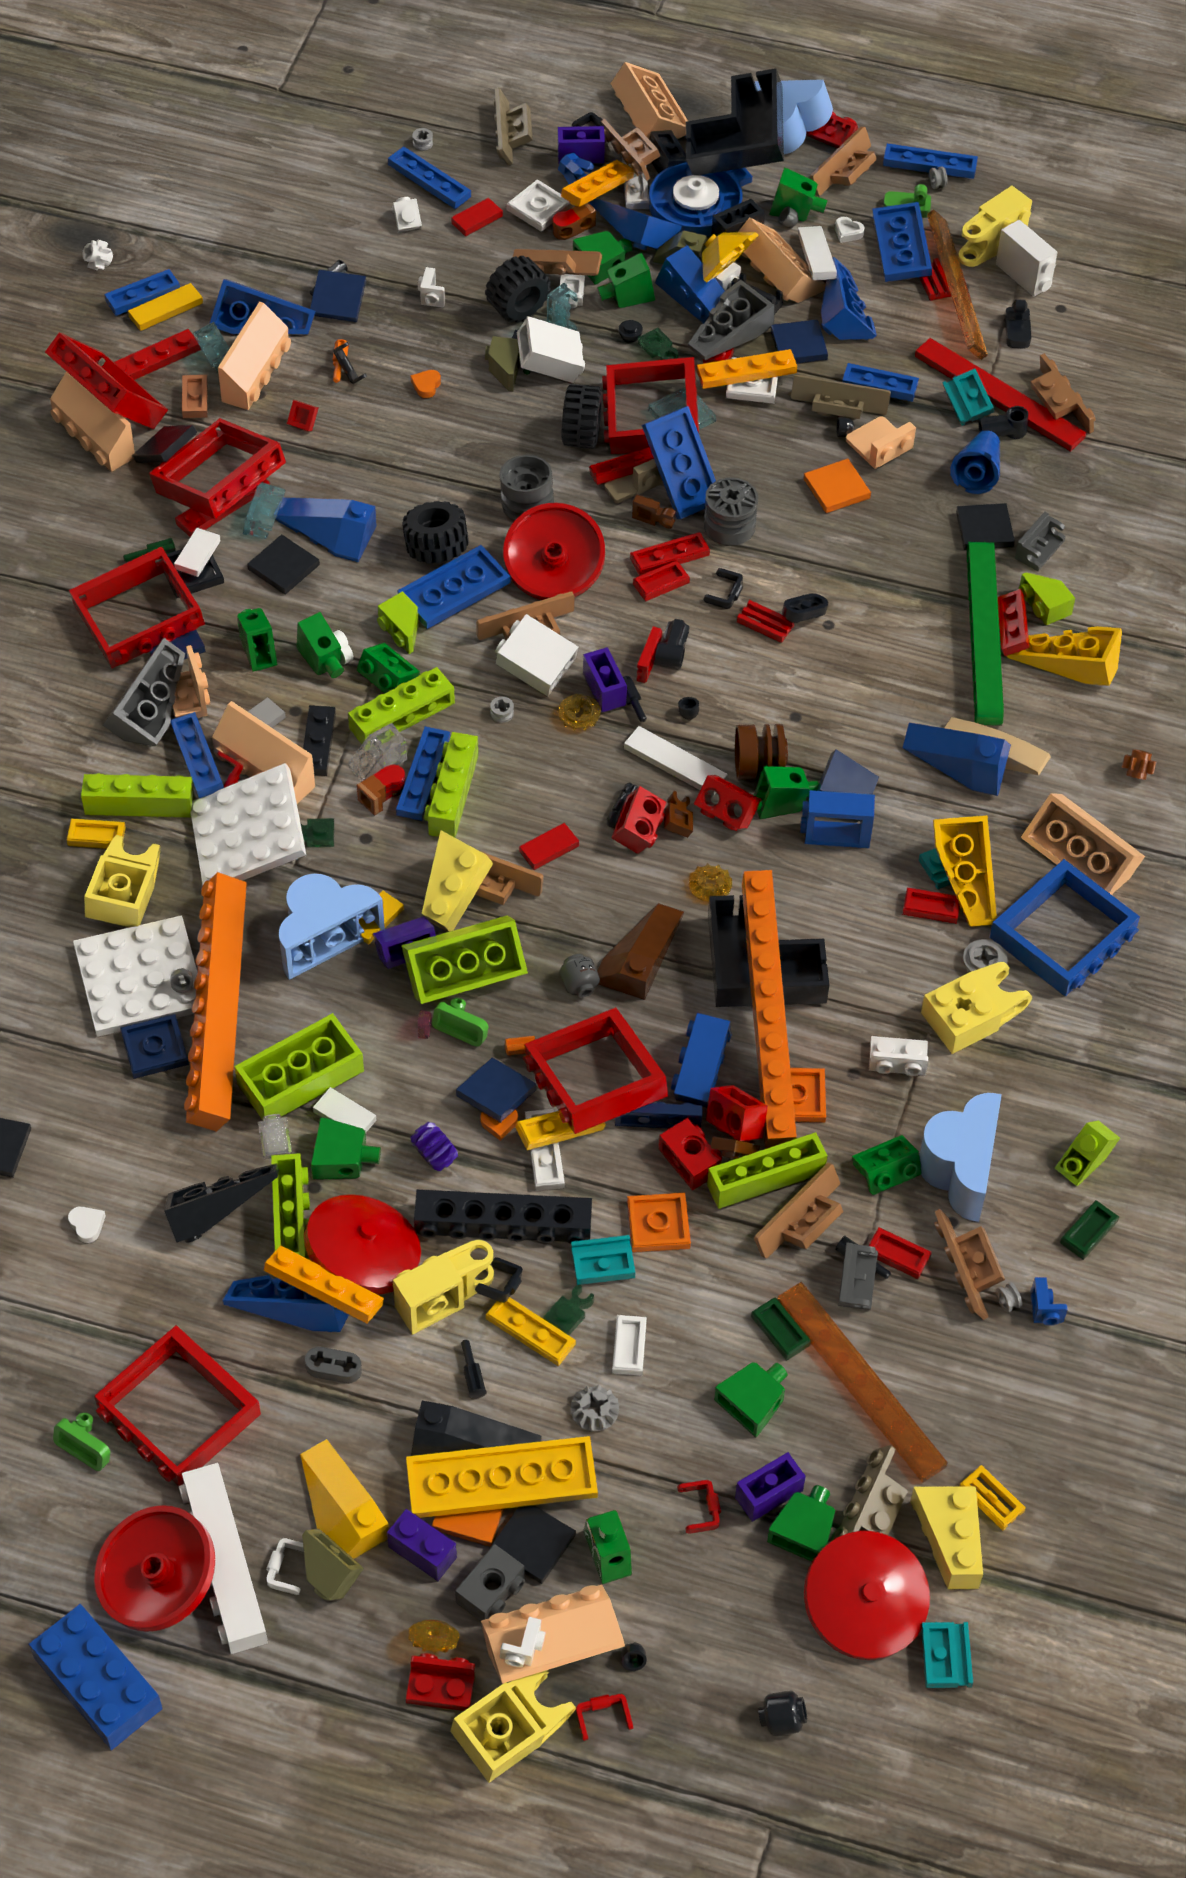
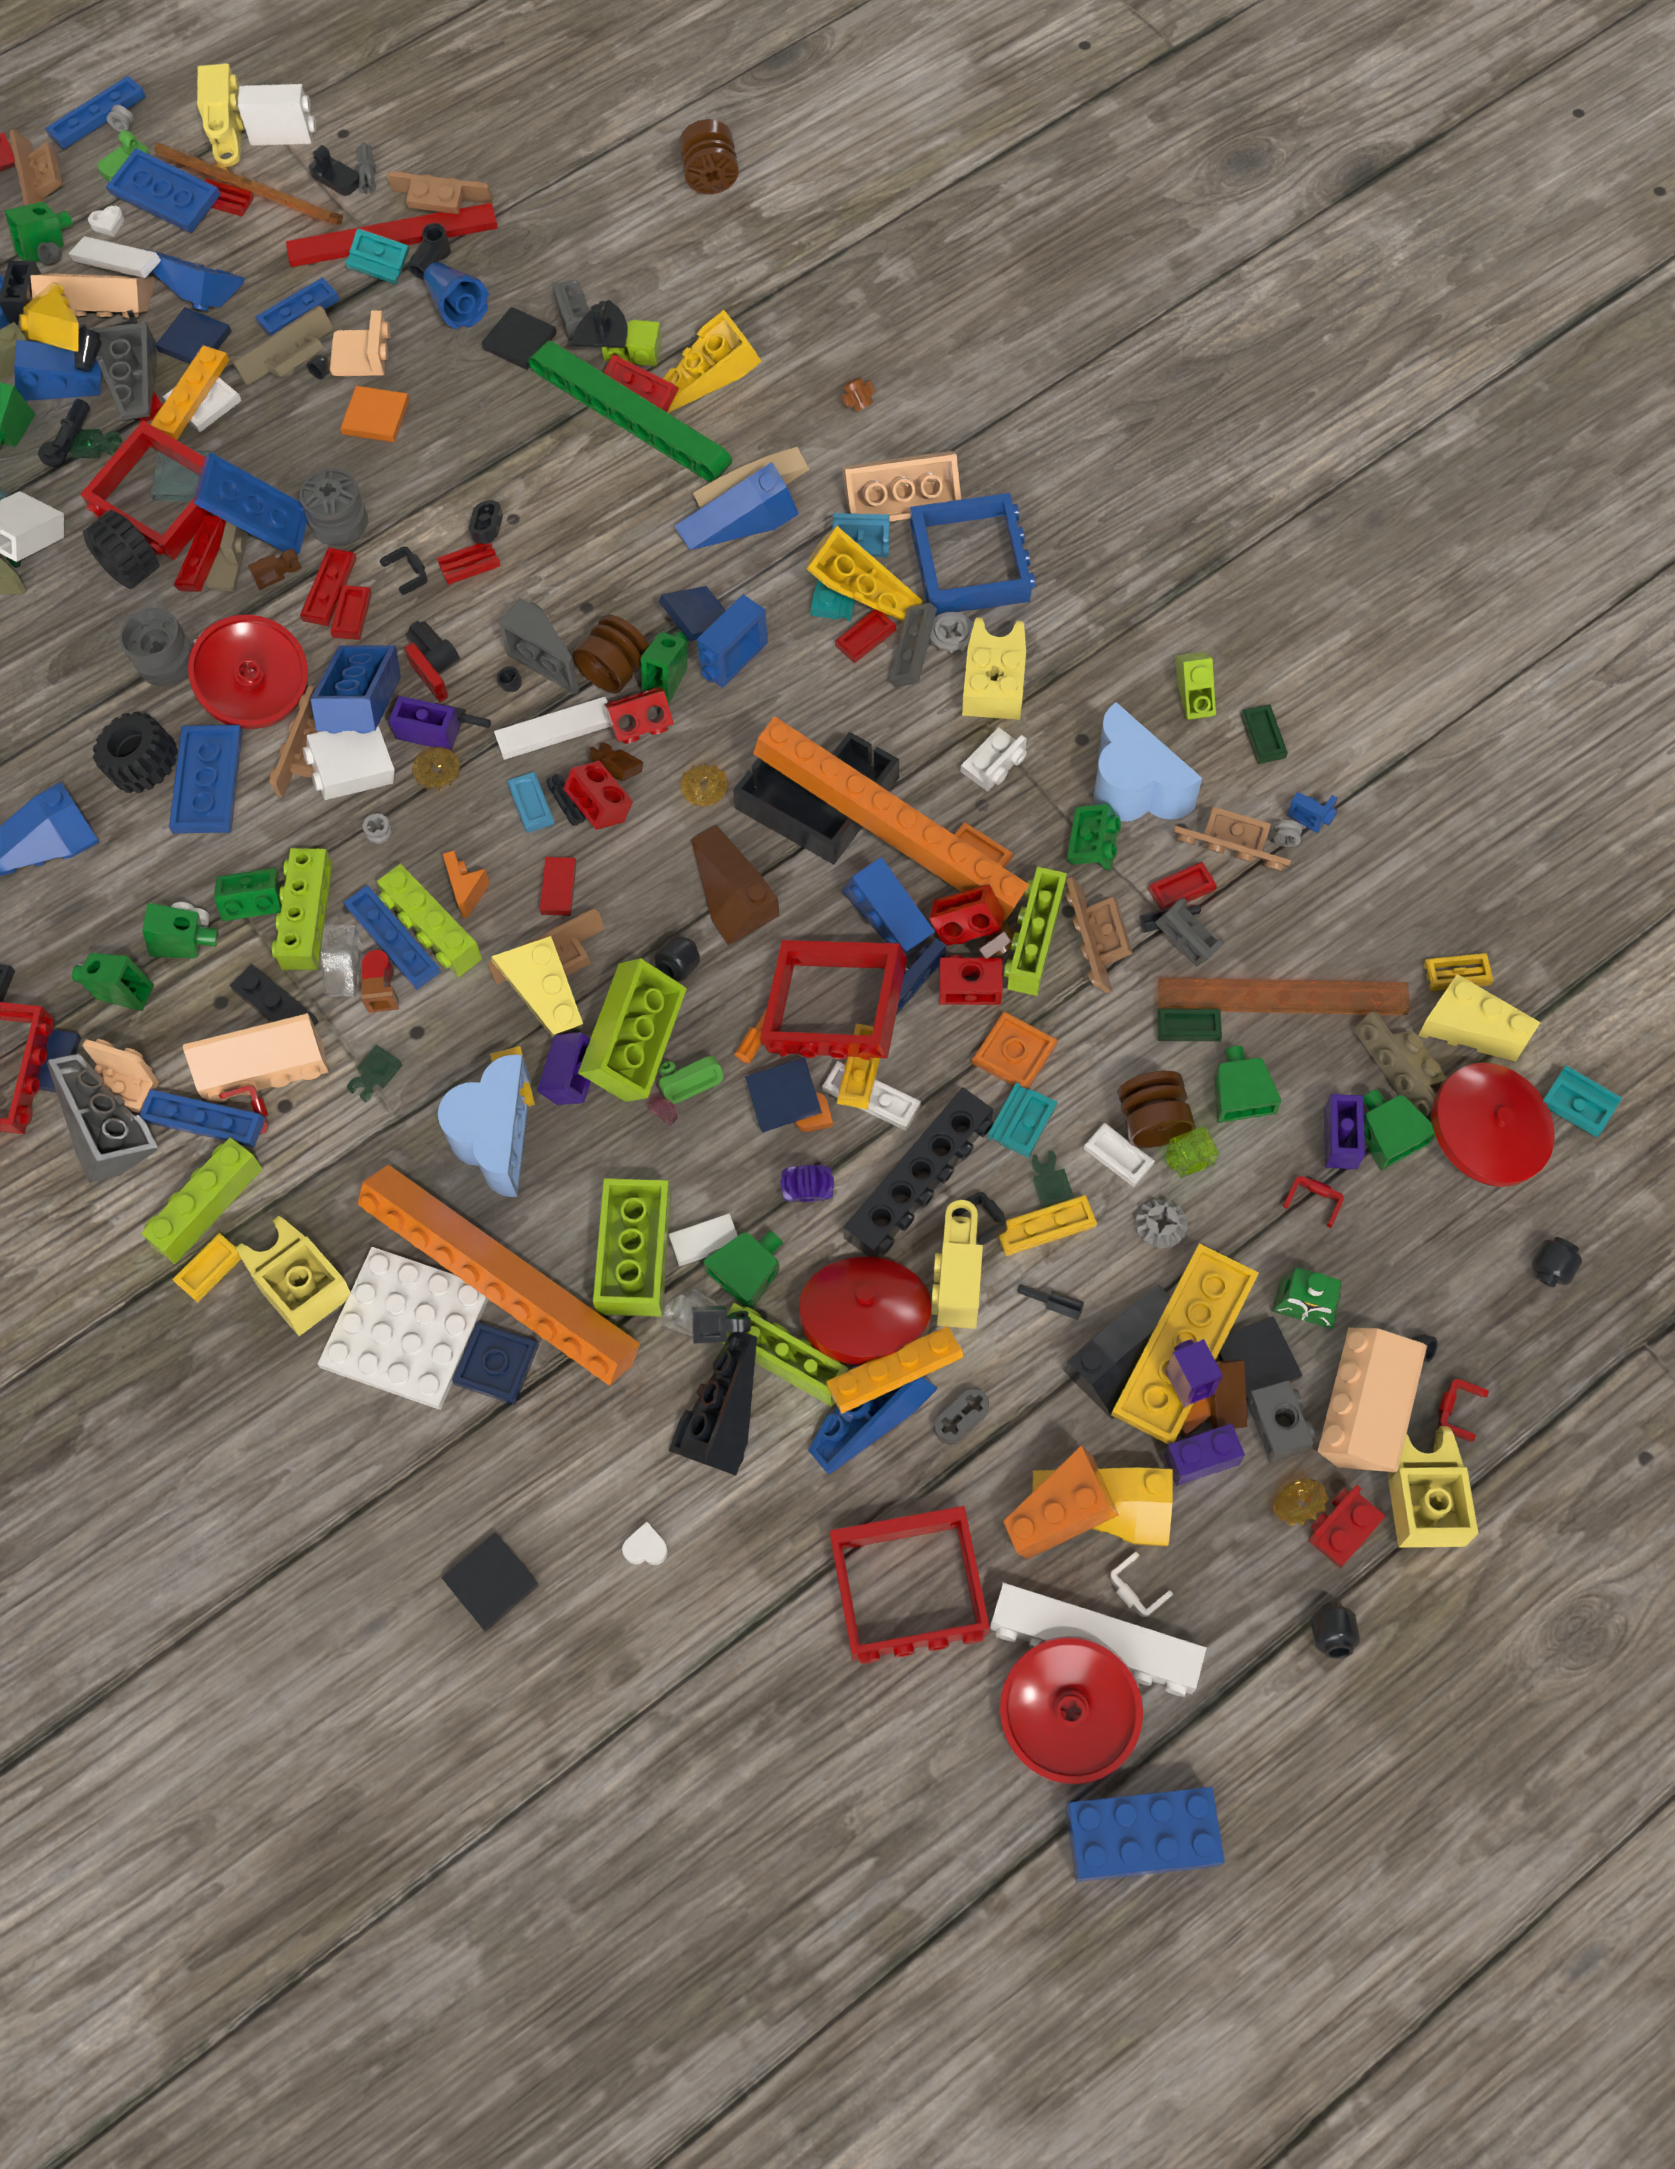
camera: 50 degrees left, 10 degrees up
bright green piece [53,1413,110,1471] -> none
dark grey hinge [170,968,193,993] -> none
white plate [191,763,306,884] -> none
black tile [247,534,320,595] -> none
light grey tile [248,697,286,728] -> none
olive slope [302,1529,364,1600] -> none
lime slope [377,591,419,654] -> none
white bracket [500,1617,546,1667] -> none
dark grey head [560,954,600,997] -> none
none -> black axle [52,399,90,454]
none -> black cone [74,328,102,373]
none -> blue brick [311,645,401,734]
none -> dark grey axle [356,142,376,194]
none -> orange slope [443,851,490,918]
none -> dark grey slope [499,598,579,695]
none -> dark azure tile [507,771,555,833]
none -> black shield [572,300,628,348]
none -> black head [654,936,700,982]
none -> black plate [692,1305,751,1344]
none -> dark azure hinge [832,513,890,557]
none -> dark grey plate [889,603,937,687]
none -> orange wedge [1003,1445,1119,1560]
none -> reddish brown wheel [1117,1070,1196,1148]
none -> clear neon green brick [1165,1126,1219,1179]
none -> dark purple brick [1166,1339,1223,1408]
none -> reddish brown tile [1210,1359,1248,1430]
none -> black head [1311,1603,1360,1659]

